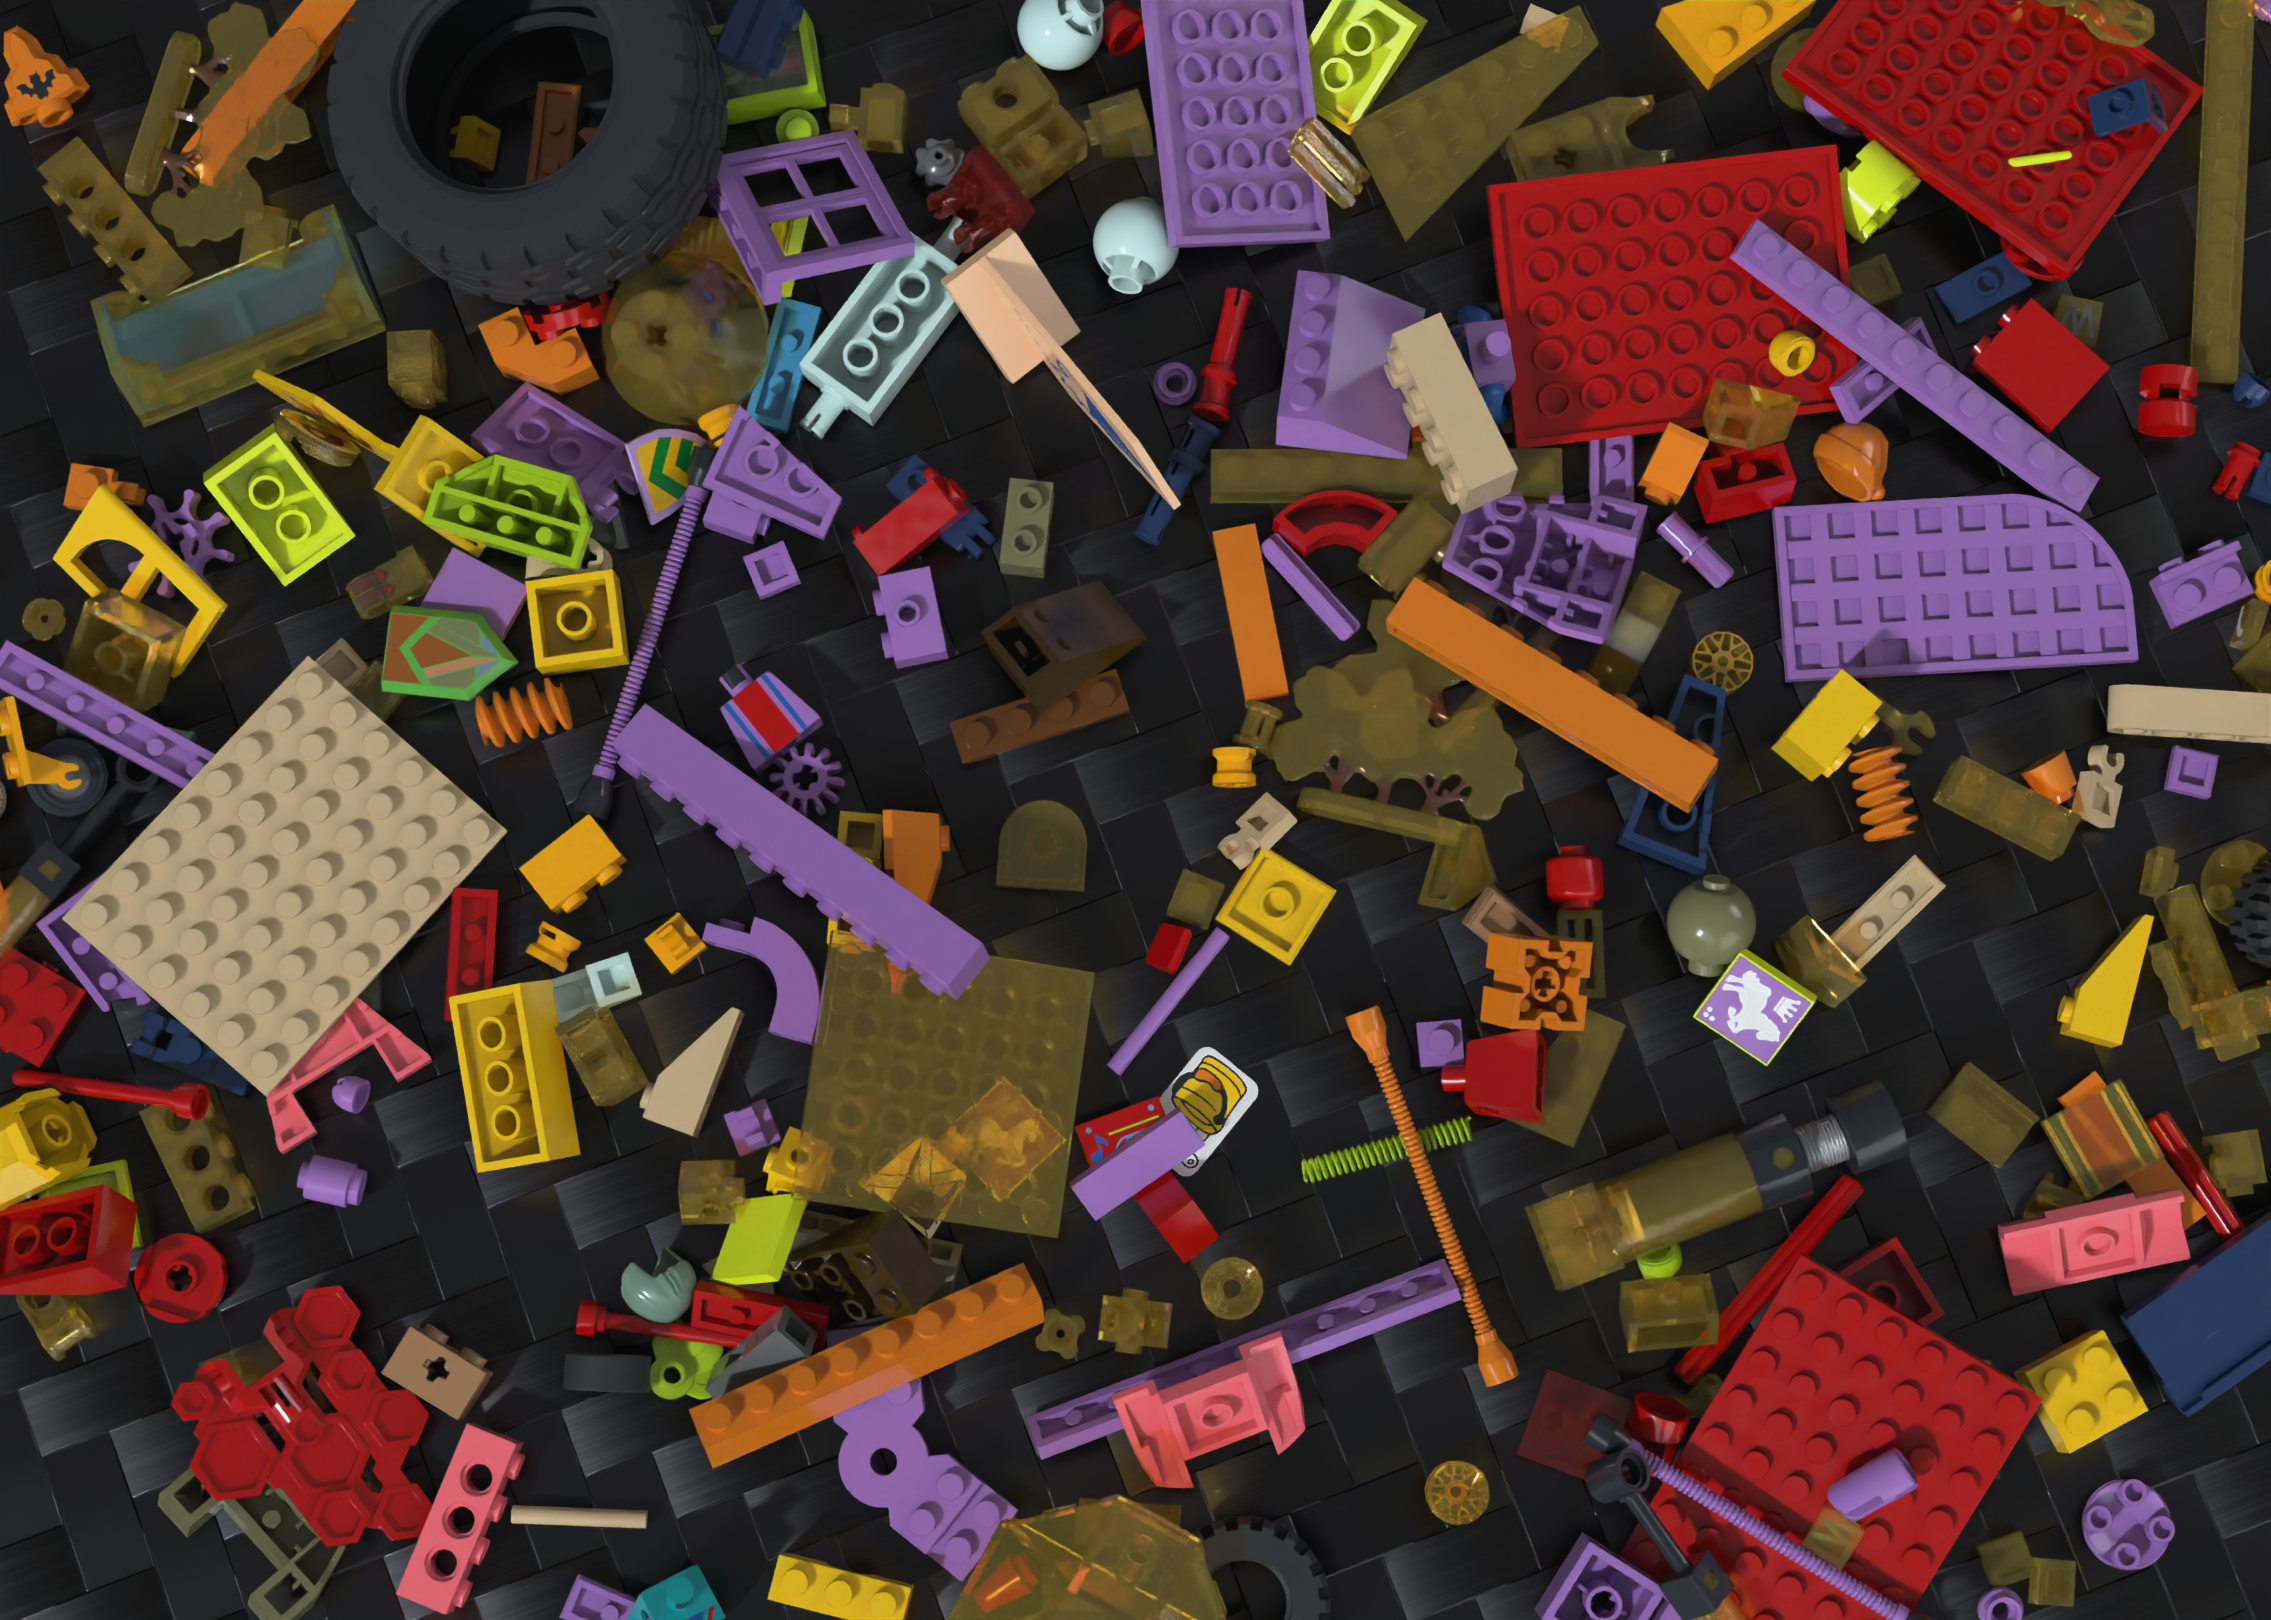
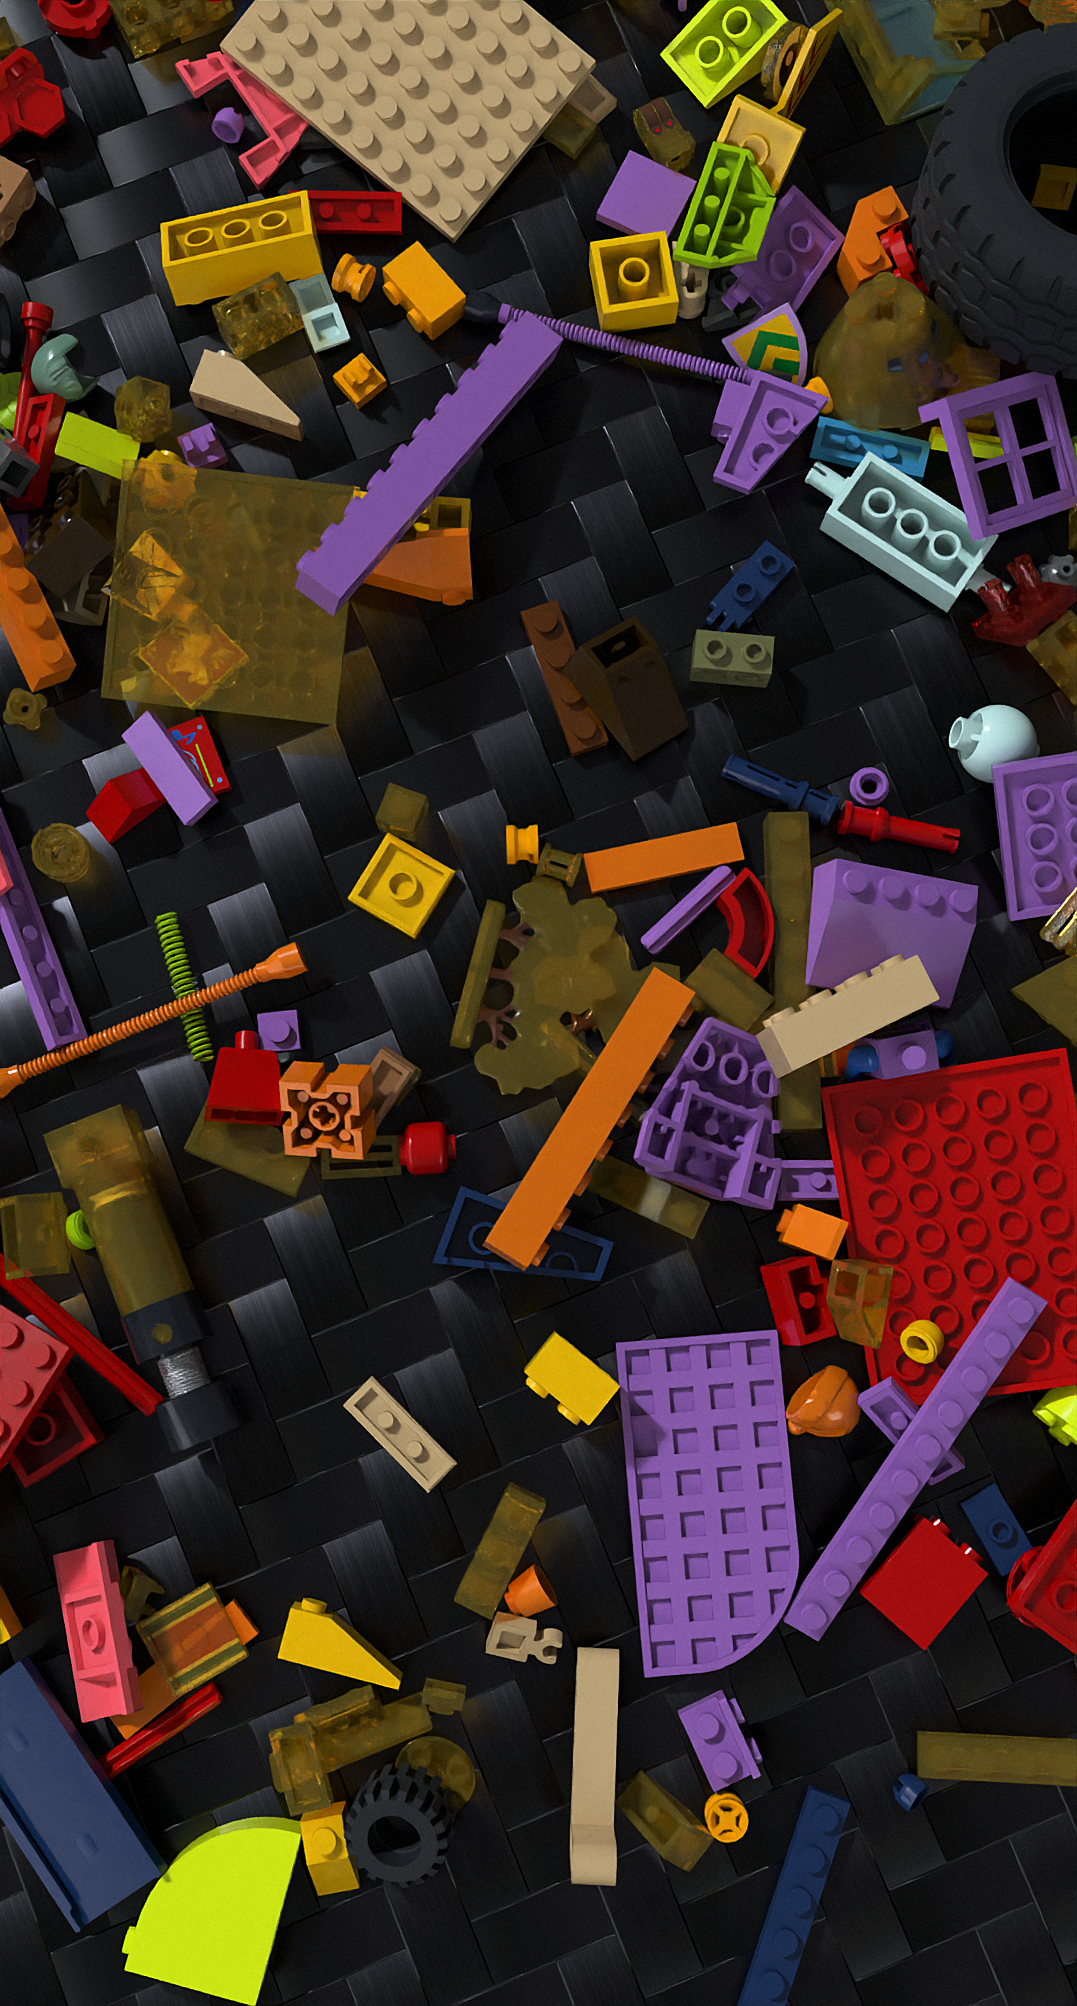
camera: 85 degrees right, 0 degrees up
medium lavender brick [297,1155,367,1208] -> none
tile [381,605,519,701] -> none
clear yellow brick [387,329,448,409] -> none
orange piece [475,677,573,748] -> none
medium lavender arch [702,917,823,1046] -> none
torso [719,664,824,776] -> none
medium lavender plate [743,541,801,600] -> none
medium lavender gear [769,743,845,818] -> none
red brick [851,467,970,576] -> none
medium lavender brick [872,566,948,669] -> none
light nougat piece [940,228,1181,510] -> none
clear yellow tile [996,800,1087,892] -> none
clear yellow brick [1098,1288,1173,1355] -> none
medium lavender bar [1107,927,1230,1076] -> none
red slope [1146,923,1193,975] -> none
sticker [1159,1047,1258,1177] -> none
tan plate [1217,792,1298,870] -> none
clear yellow slope [1418,820,1495,911] -> none
medium lavender axle [1656,511,1734,588] -> none
olive brick [1667,874,1756,977] -> none
wheel [1688,632,1753,696] -> none
tile [1693,949,1818,1066] -> none
clear yellow slope [1774,914,1867,1008] -> none
clear yellow plate [1848,253,1903,307] -> none
orange piece [1848,745,1918,842] -> none
clear yellow bar [1867,688,1936,756] -> none
clear yellow plate [1927,1062,2040,1168] -> none
clear yellow tile [2054,294,2103,348] -> none
red wheel [2137,364,2199,437] -> none
medium lavender tile [2163,745,2219,800] -> none
clear yellow brick [2202,1129,2267,1197] -> none
red pin [2212,442,2261,501] -> none
clear yellow tile [2229,598,2270,651] -> none

